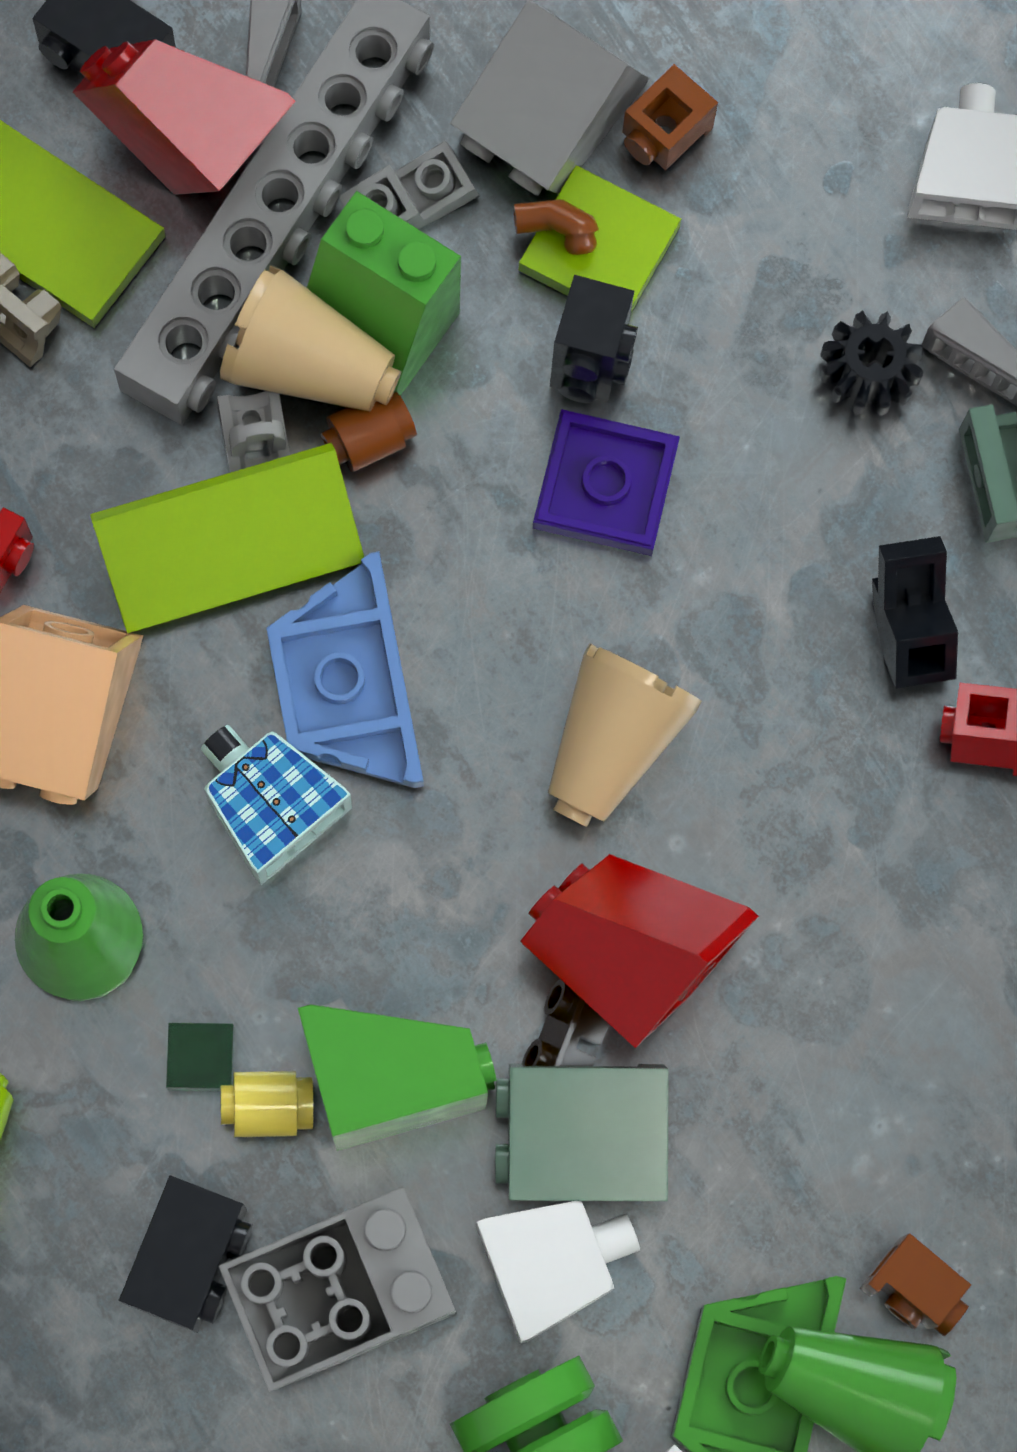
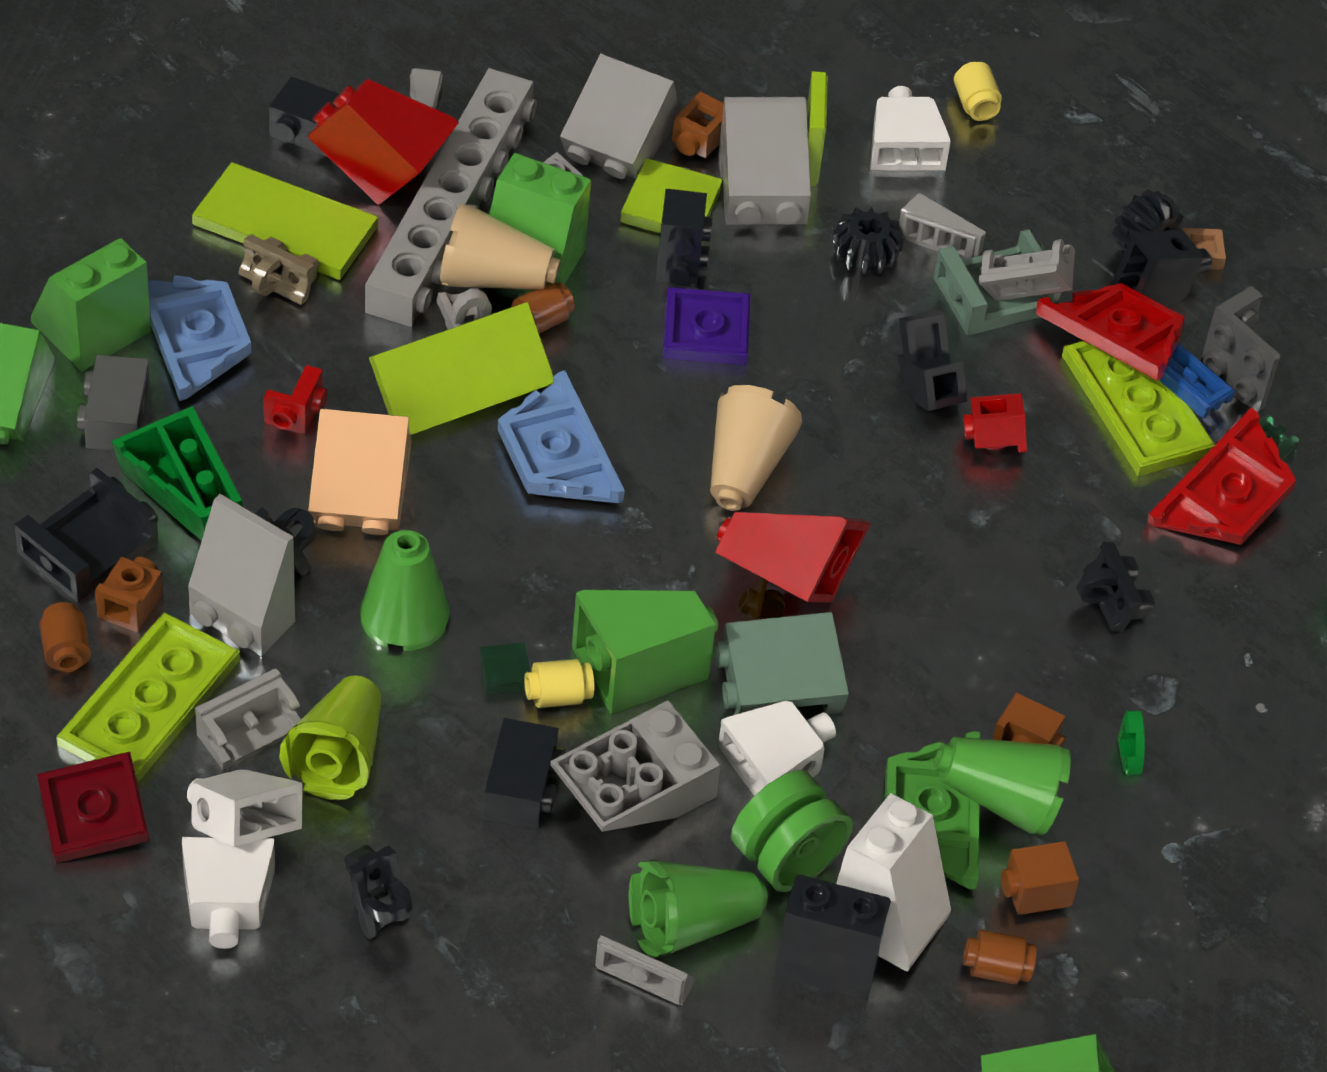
camera: 10 degrees left, 25 degrees down
torso [201,725,352,885] -> none
dark orange arm [513,199,599,255] -> none
none -> light grey slope [718,97,811,225]
none -> lime tile [807,71,828,187]

